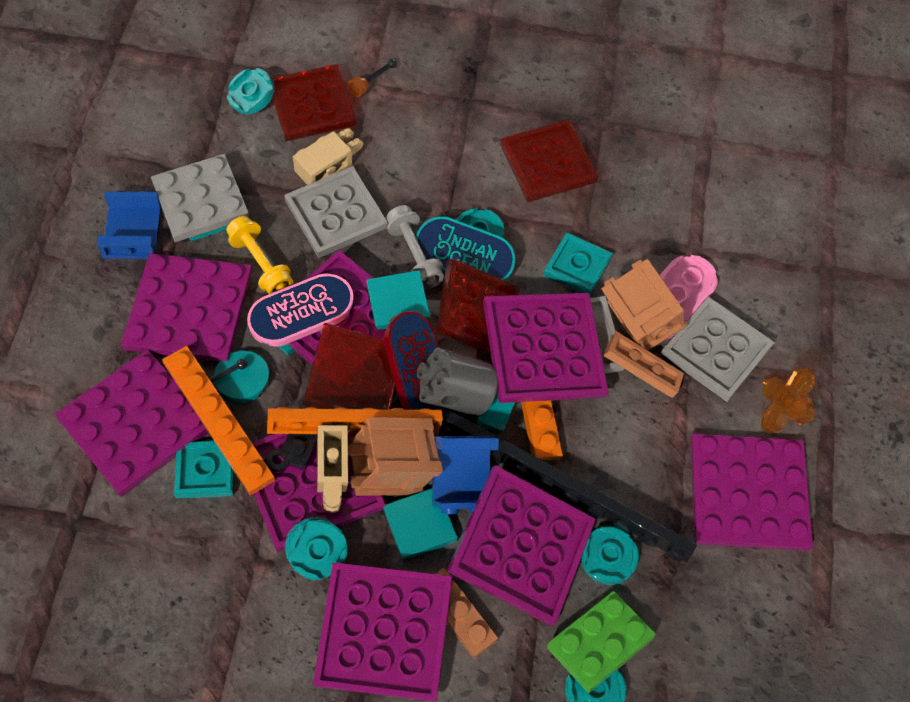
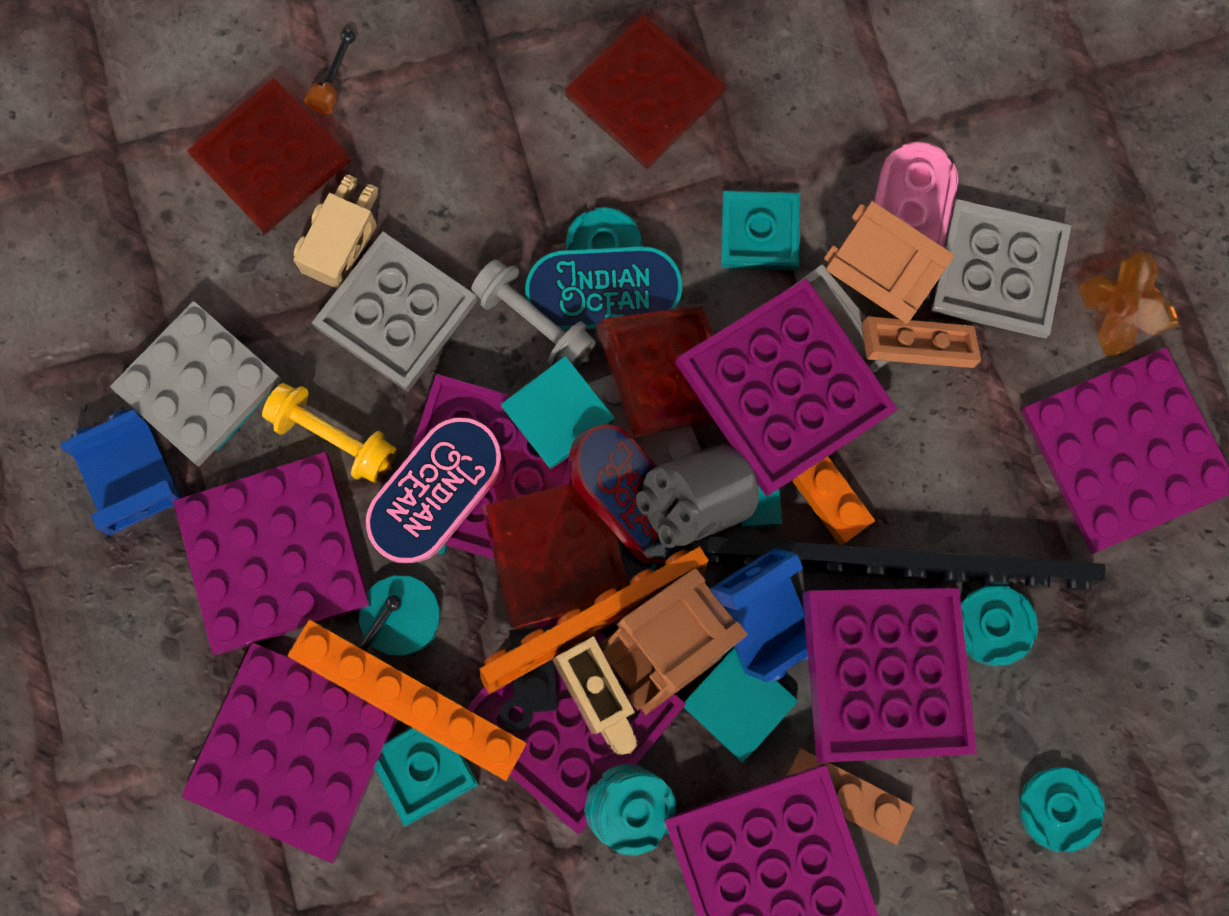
camera: 20 degrees left, 15 degrees up
teal tile [227,68,274,114] -> none
bright green plate [547,591,656,694] -> none

